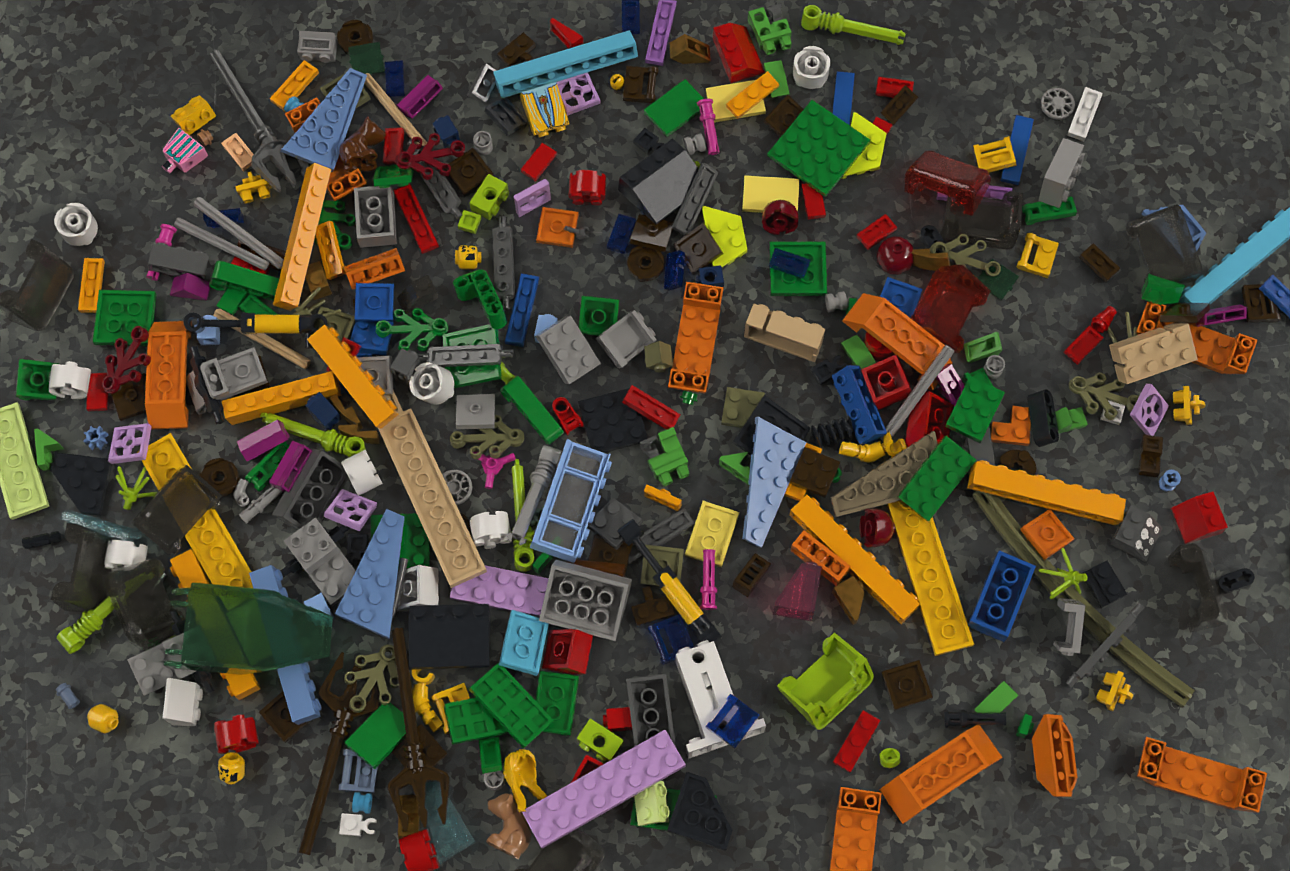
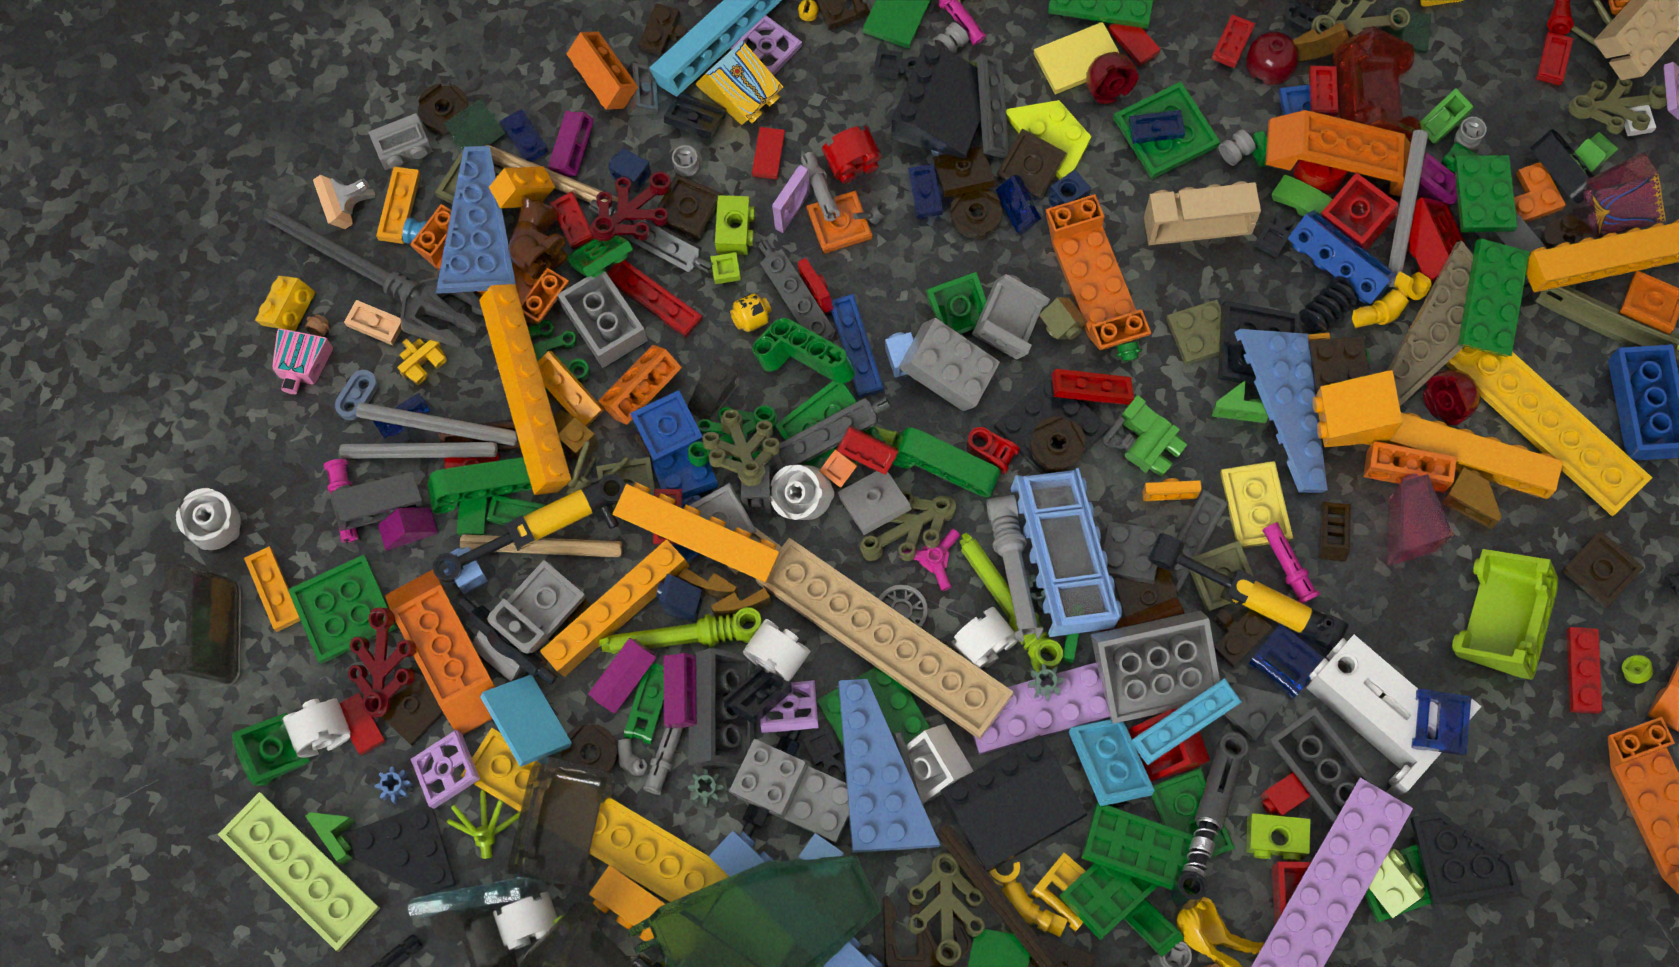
camera: 25 degrees left, 0 degrees up
none -> piece [313,175,375,229]
none -> sand blue plate [335,370,378,420]
none -> medium azure tile [480,675,572,767]
none -> light orange piece [489,166,555,208]
none -> orange brick [567,31,638,110]
none -> sand green gear [688,769,724,807]
none -> olive plant [703,409,780,486]
none -> black plate [723,666,792,725]
none -> red plate [797,258,833,313]
none -> light grey pin [801,152,840,221]
none -> orange plate [819,448,858,488]
none -> red plate [837,425,899,475]
none -> sand green gear [1028,664,1064,702]
none -> dark brown plate [1030,416,1086,472]
none -> medium azure tile [1131,678,1242,765]
none -> piece [1171,732,1248,910]
none -> dark grey wing [1224,682,1287,741]
none -> red plate [1309,66,1338,117]
none -> light orange slope [1313,370,1403,447]
none -> clear pink slope [1583,152,1666,238]

